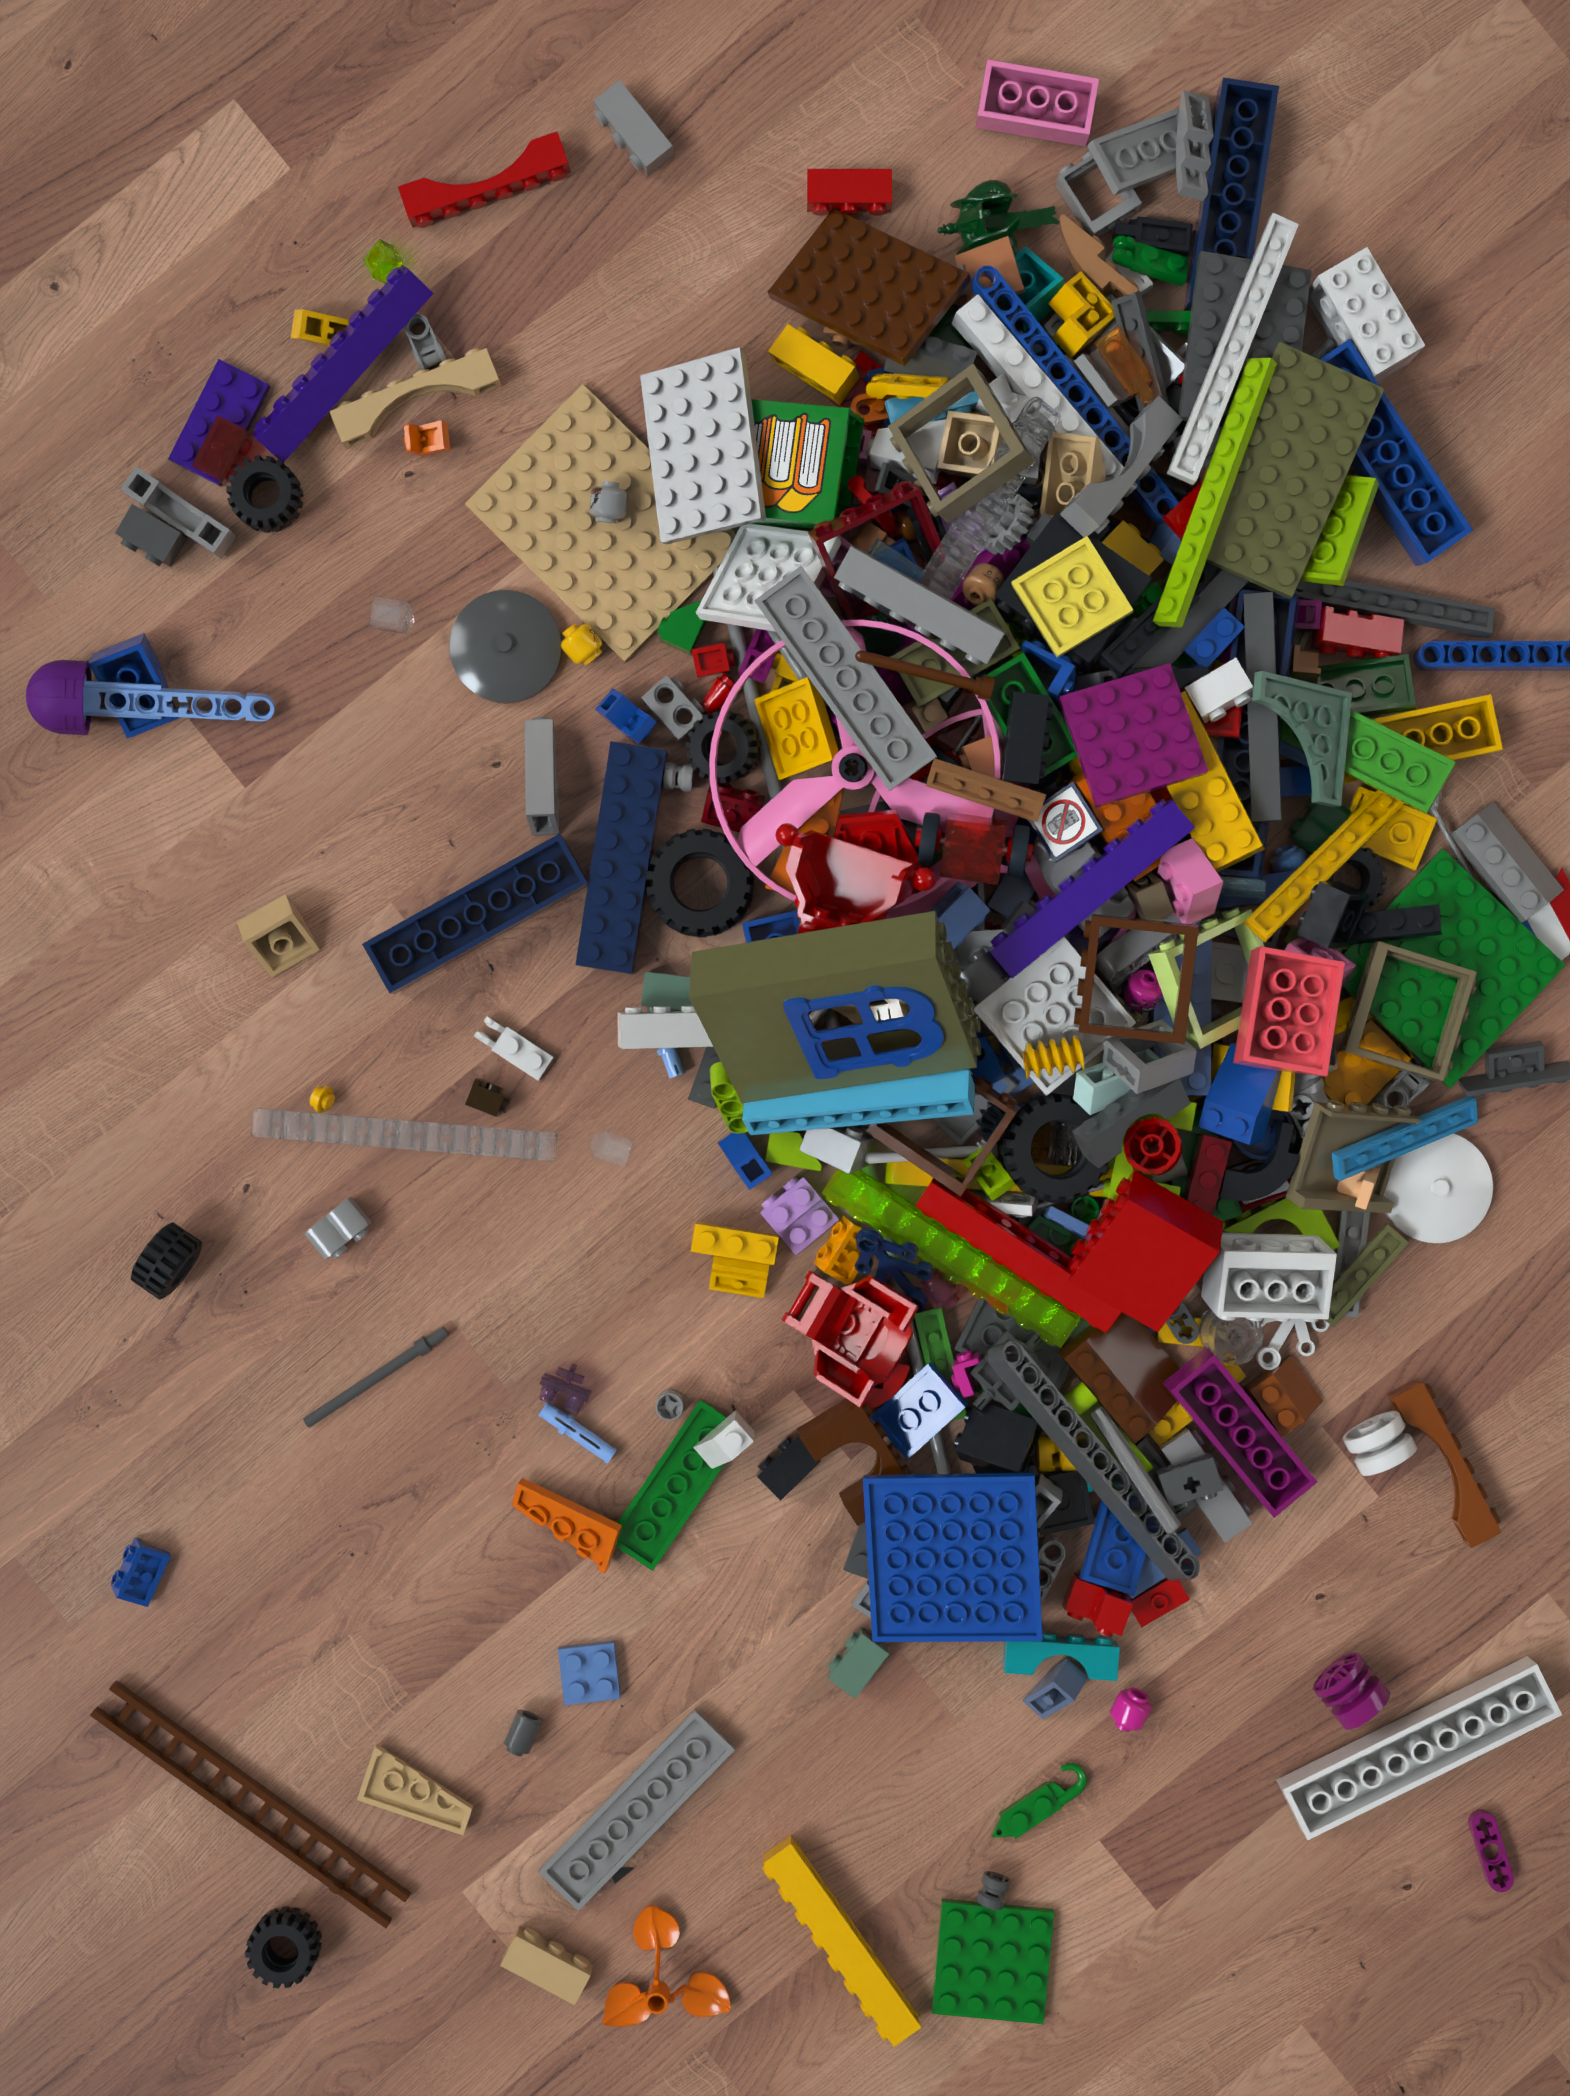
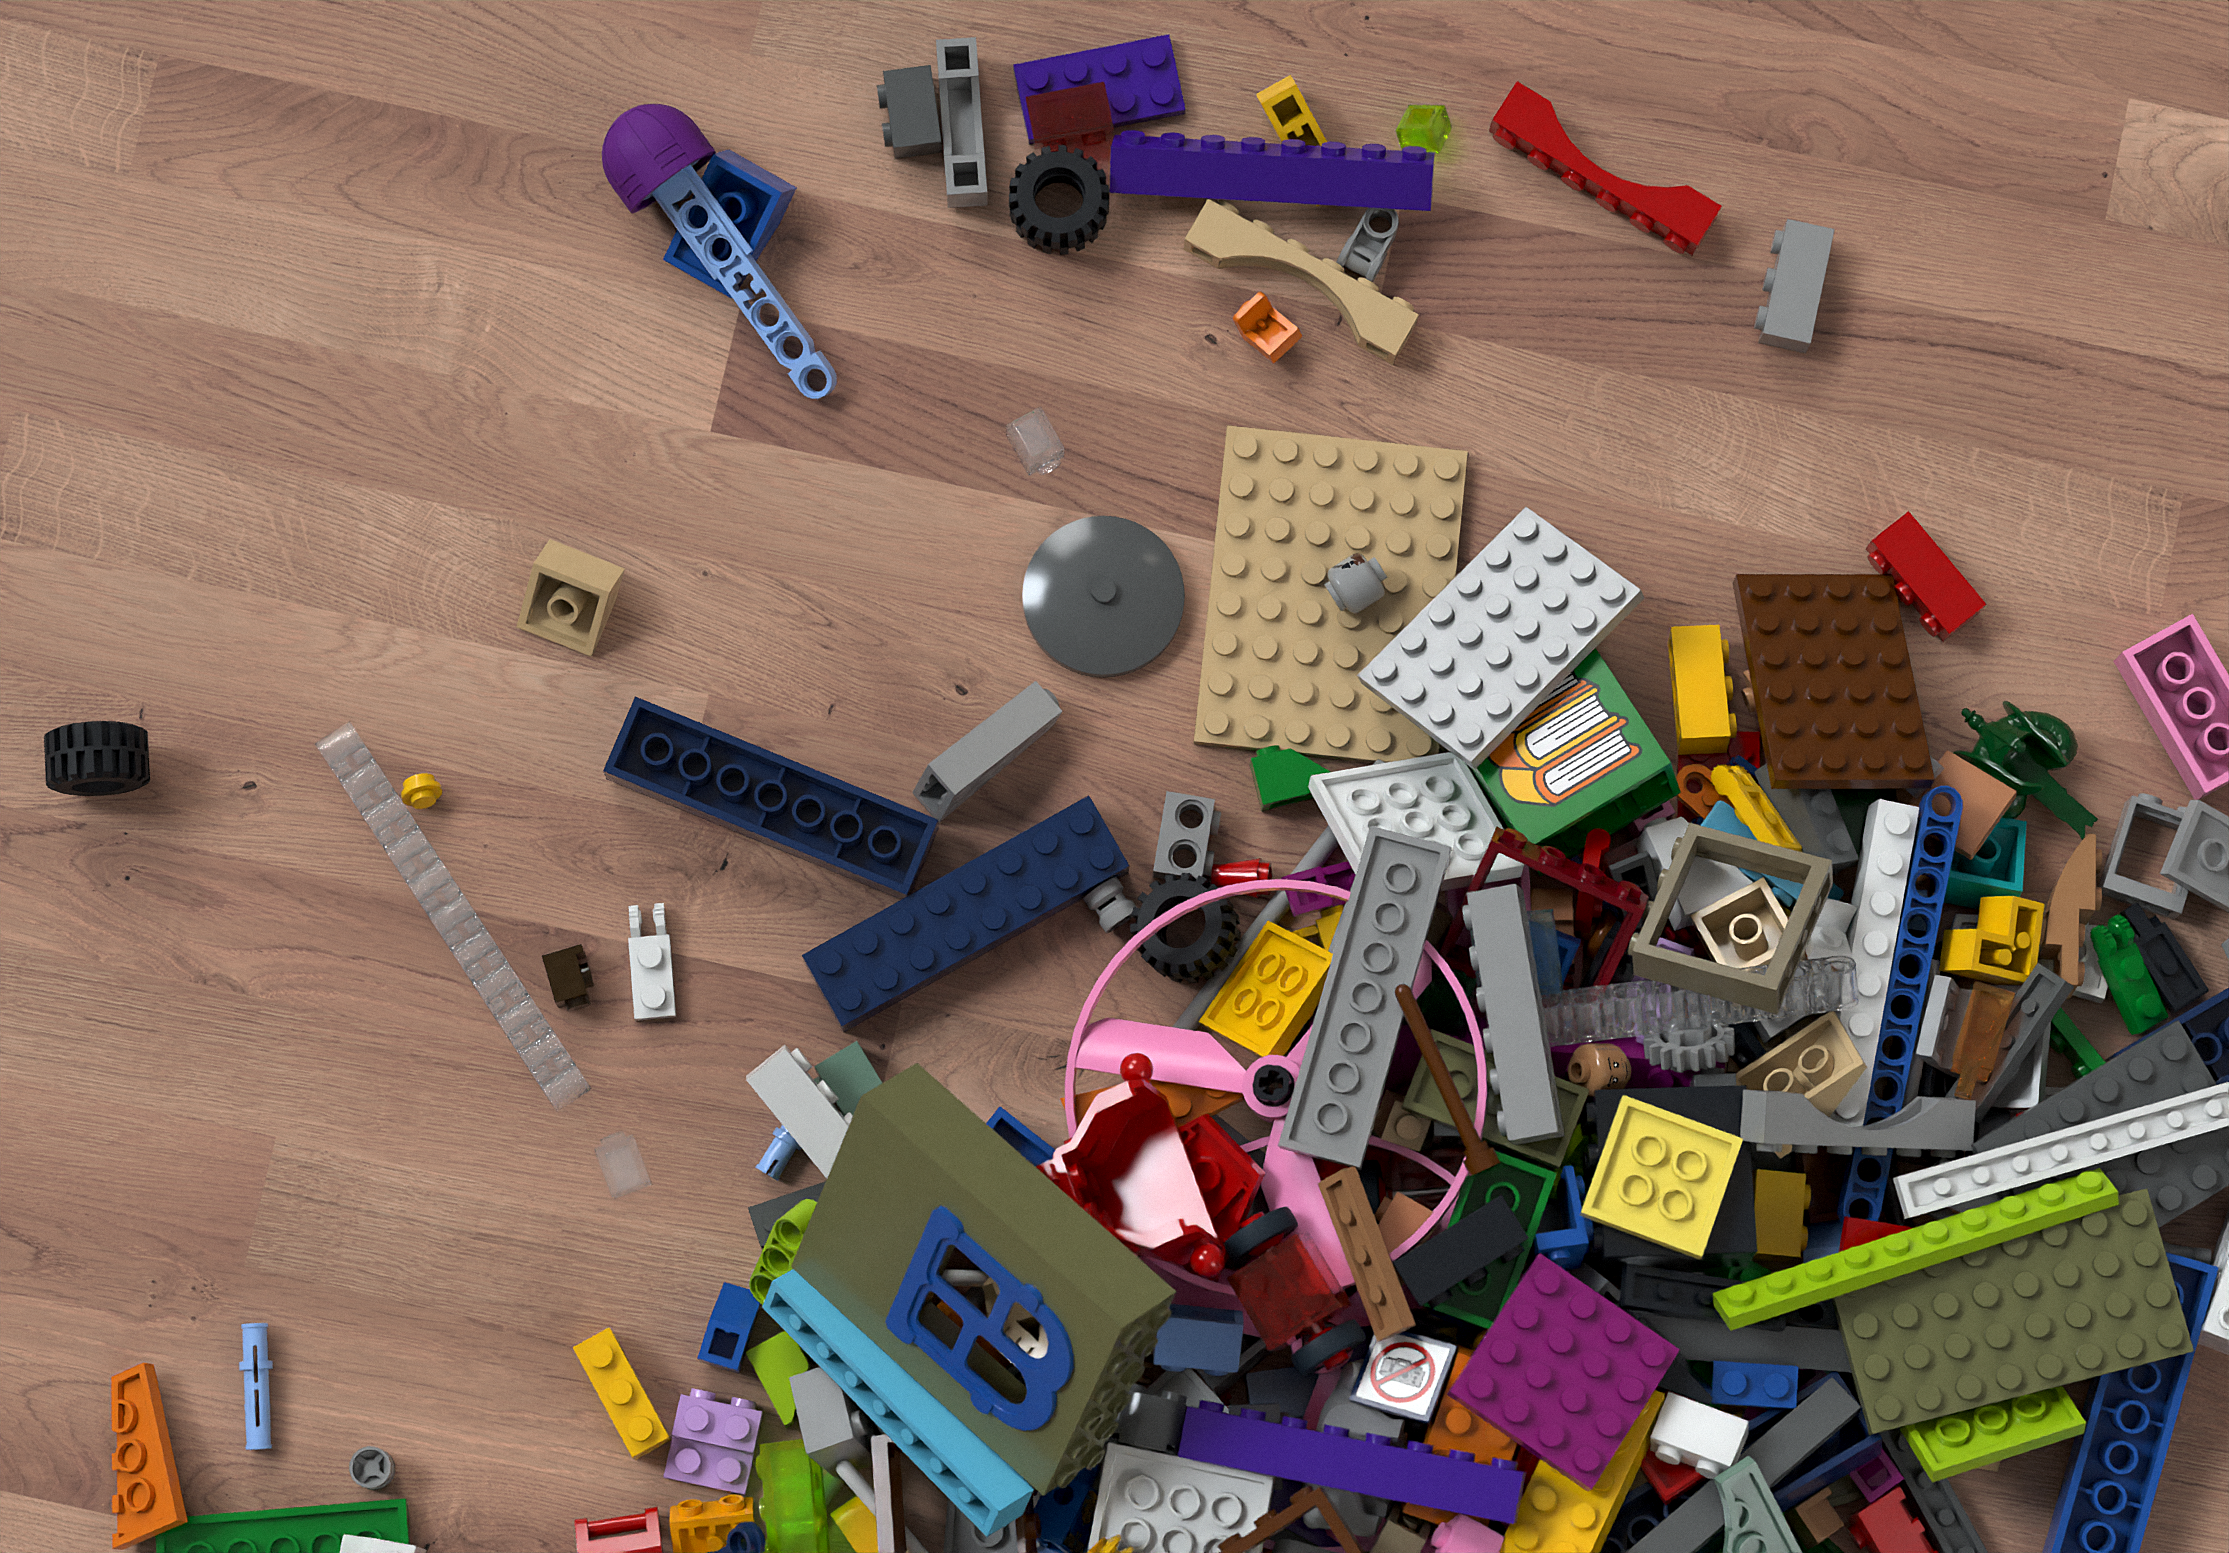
camera: 45 degrees right, 10 degrees down
dark grey bar [303,1326,449,1428] -> none
light grey brick [304,1197,372,1260] -> none
clear purple hips [539,1363,592,1414] -> none
yellow head [561,623,602,666] -> none
blue brick [595,688,656,744] -> none
black tyre [646,828,754,938] -> none
red bracket [691,643,735,678] -> none
dark red bracket [701,782,765,832] -> none
yellow plate [709,1255,770,1298] -> none

